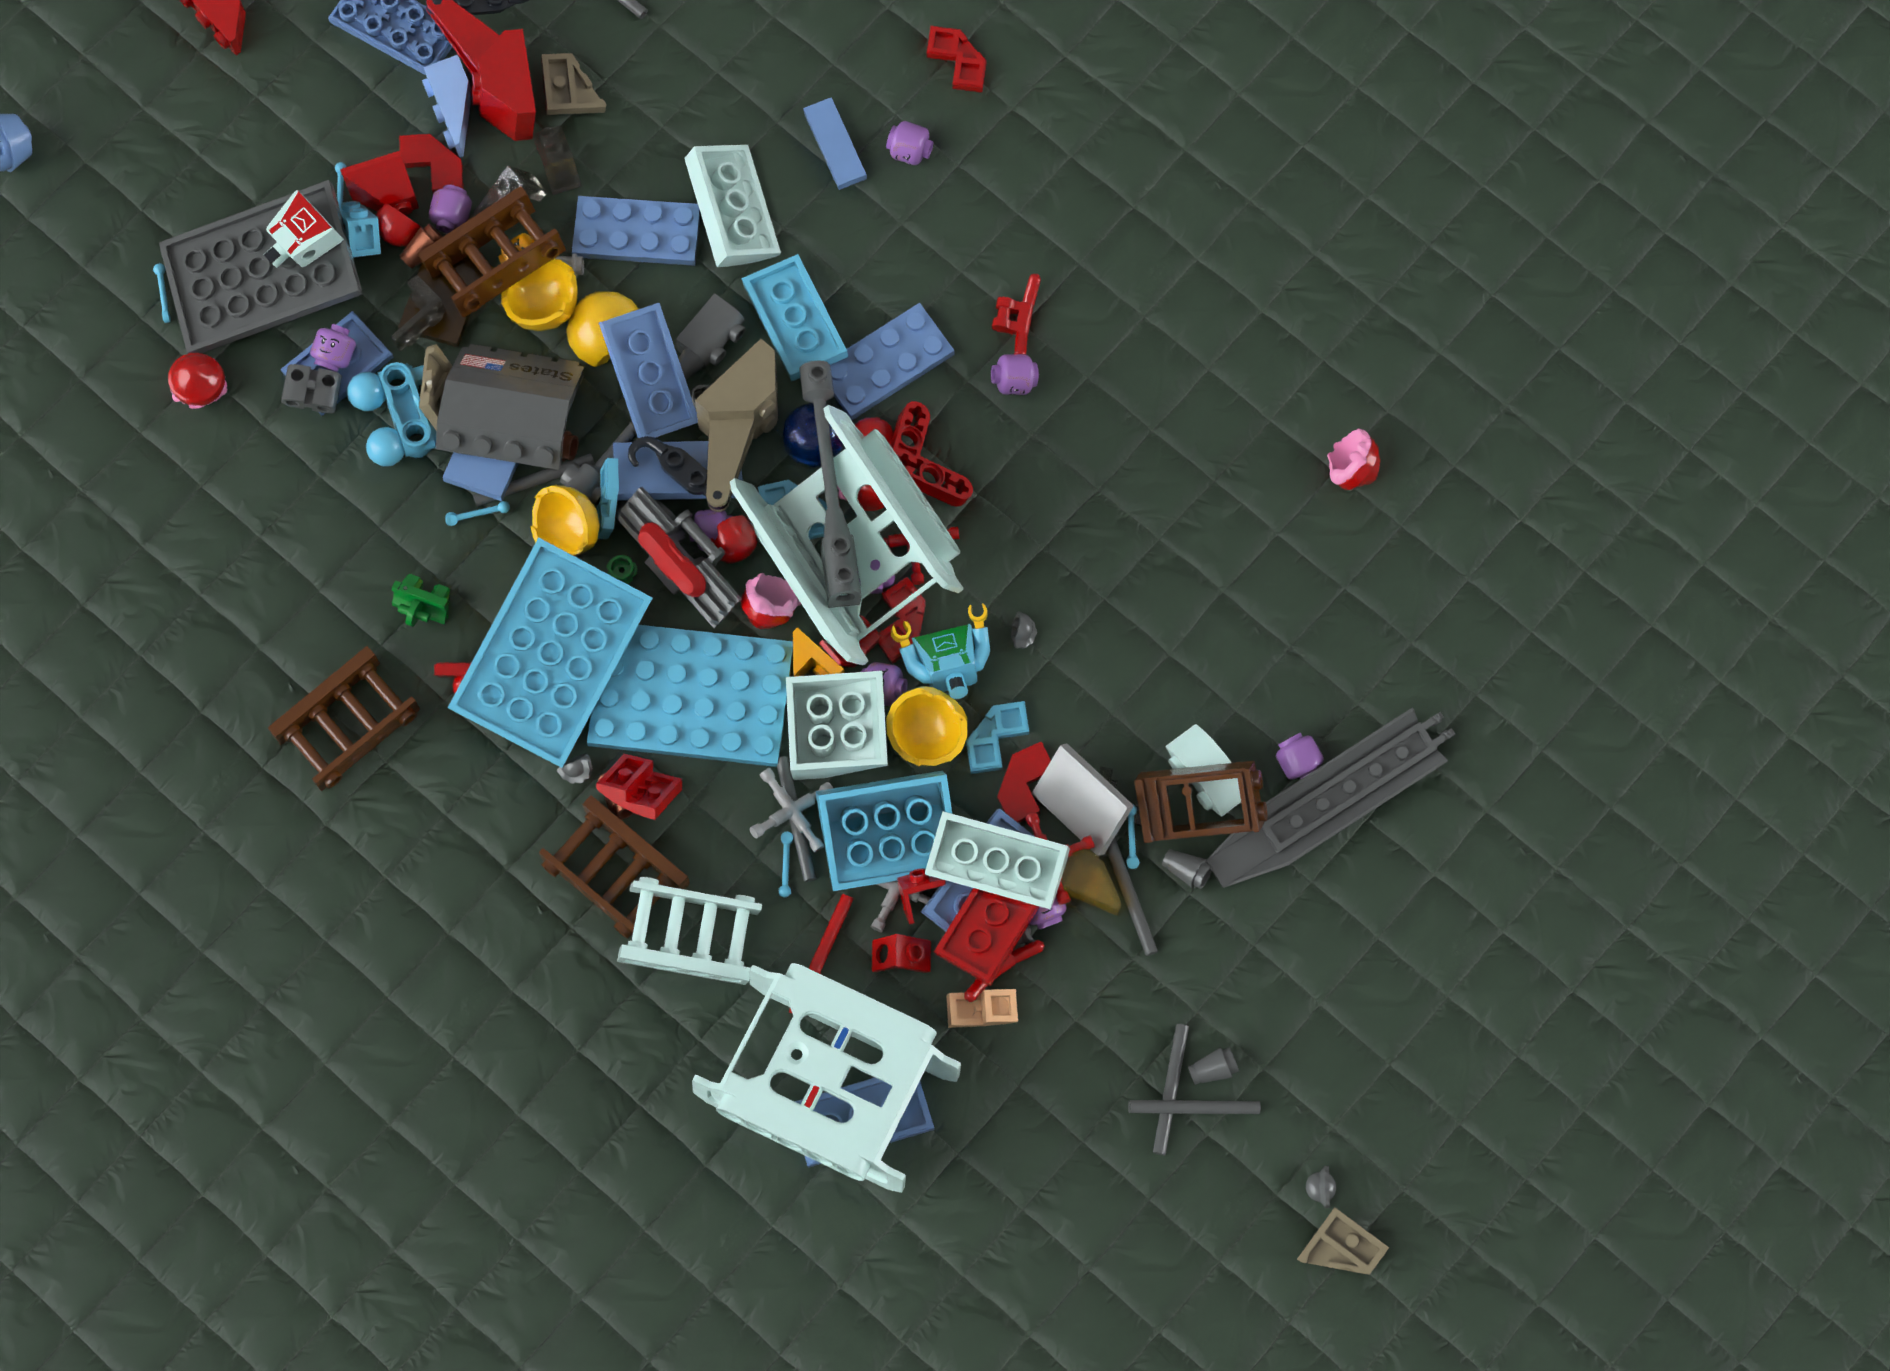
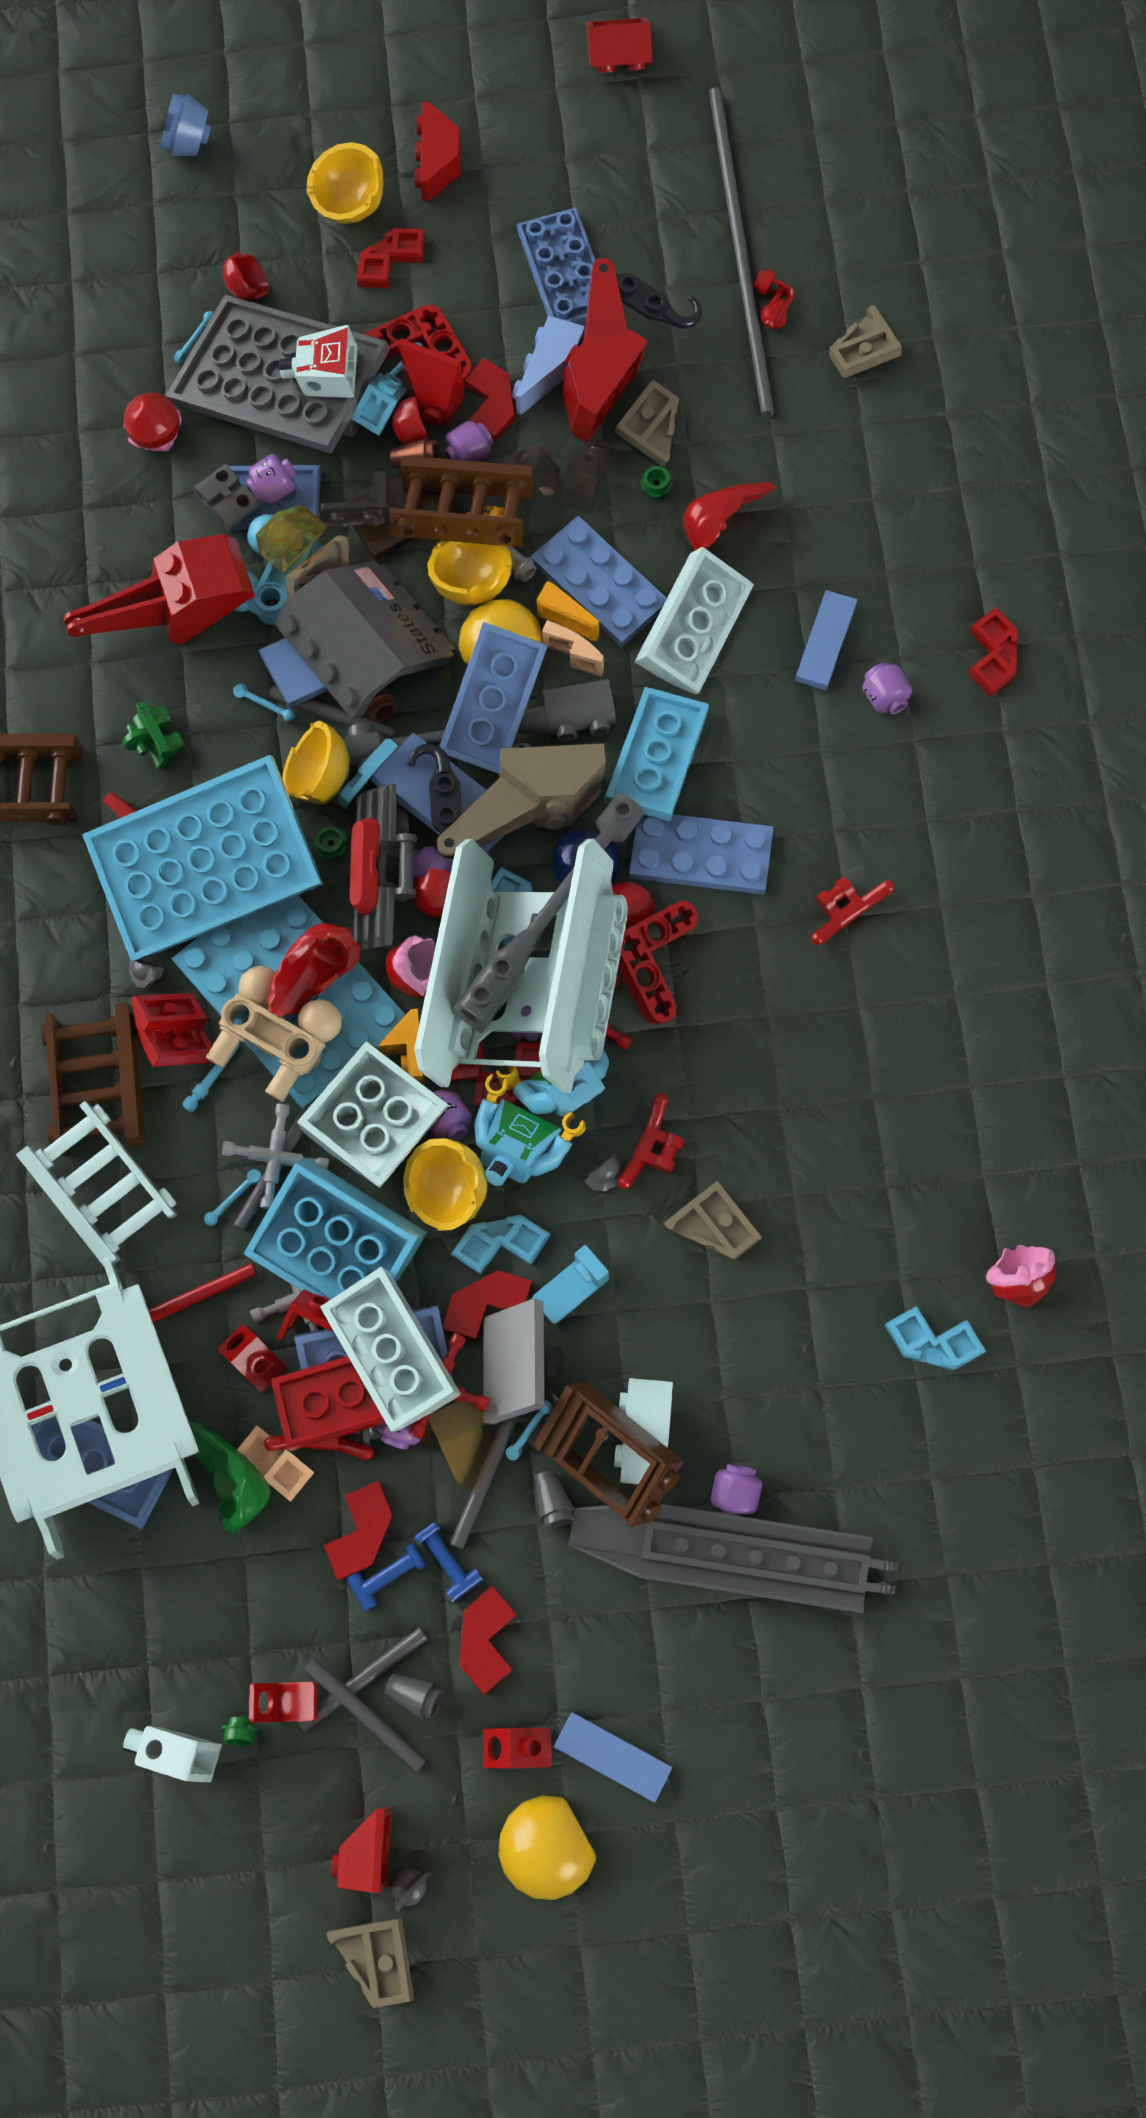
camera: 45 degrees right, 0 degrees up
medium lavender head [991,354,1039,395] -> none
none -> red slope [63,534,255,645]
none -> light aqua torso [123,1726,222,1783]
none -> medium azure piece [182,1044,240,1112]
none -> green hair [189,1421,270,1535]
none -> tan piece [206,966,342,1102]
none -> green plate [221,1717,258,1747]
none -> red hair [223,252,269,302]
none -> red bracket [249,1682,317,1723]
none -> clear yellow slope [256,505,327,572]
none -> red hair [267,923,361,1018]
none -> yellow cylinder [307,142,383,224]
none -> red tile [324,1481,393,1581]
none -> red slope [331,1806,392,1893]
none -> blue piece [346,1543,427,1612]
none -> red tile [356,228,425,289]
none -> red beam [364,305,472,386]
none -> blue piece [414,1522,484,1603]
none -> red tile [459,1586,517,1695]
none -> red bracket [483,1728,552,1768]
none -> medium azure torso [496,1050,609,1117]
none -> yellow cylinder [498,1795,596,1900]
none -> medium azure bracket [532,1245,609,1325]
none -> light orange slope [537,581,599,642]
none -> light nougat slope [542,620,604,677]
none -> medium blue tile [554,1712,673,1803]
none -> red piece [618,1093,685,1189]
none -> green plate [640,466,672,498]
none -> dark tan wing [663,1181,762,1260]
none -> red hair [682,481,776,551]
none -> medium azure tile [884,1306,986,1371]

